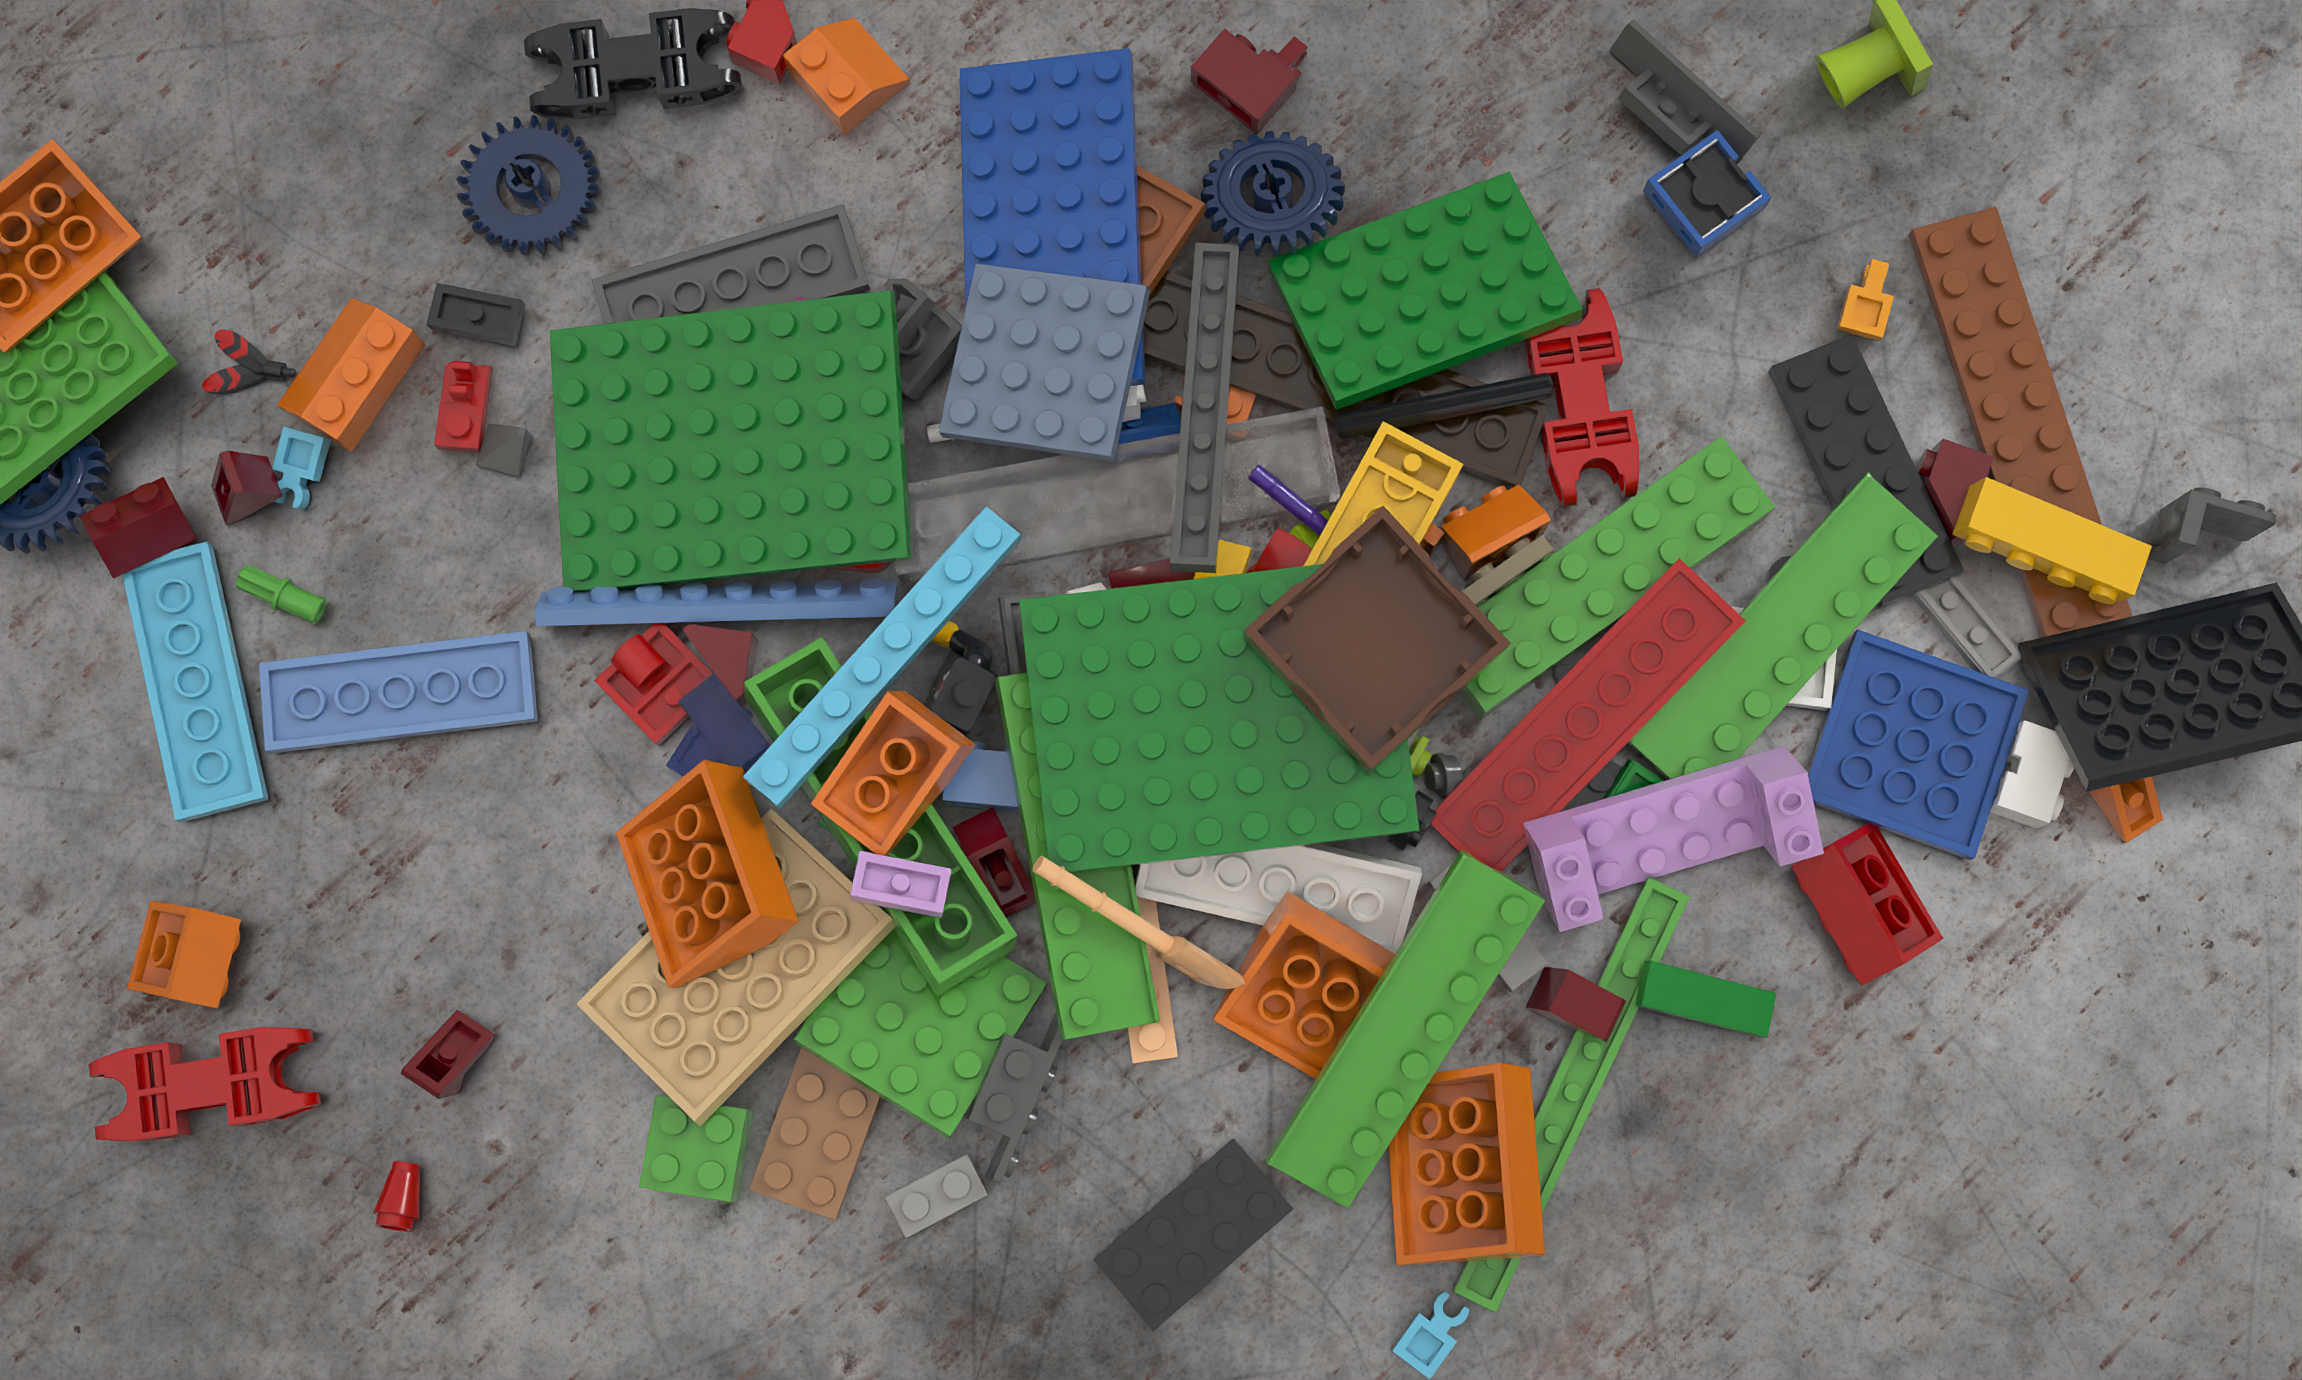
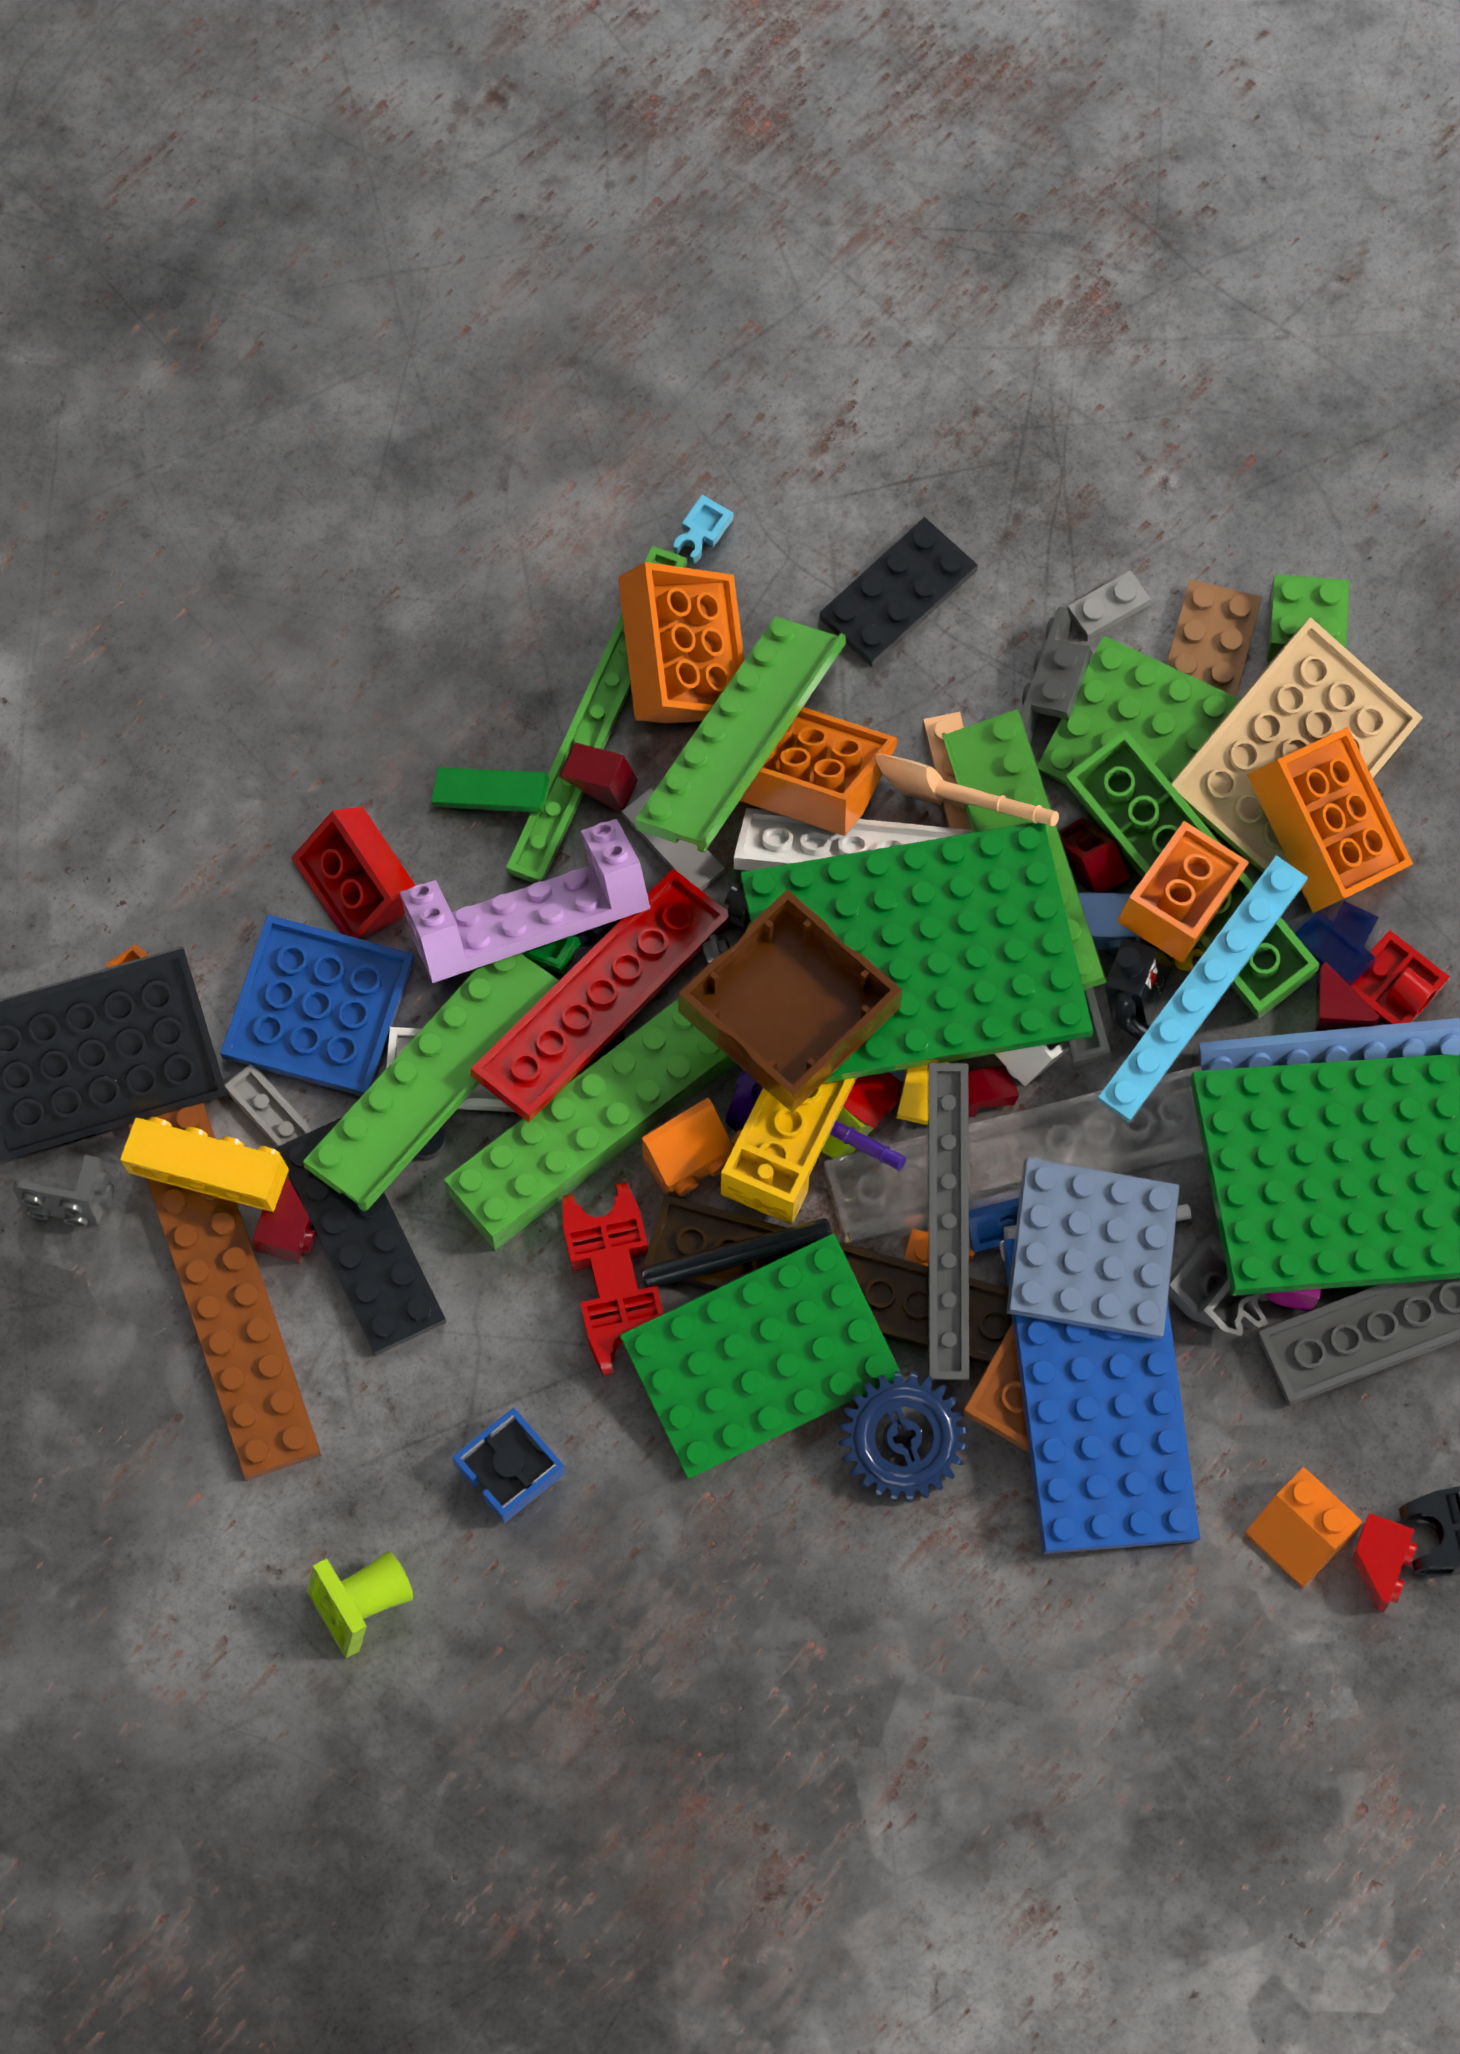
camera: 175 degrees right, 10 degrees down
lavender plate [850,851,951,918] -> none
dark red hinge [1191,28,1308,134] -> none
dark tan plate [1461,535,1553,607] -> none
dark grey bracket [1611,20,1760,164] -> none
light orange plate [1837,259,1894,342] -> none
white brick [1990,720,2074,829] -> none

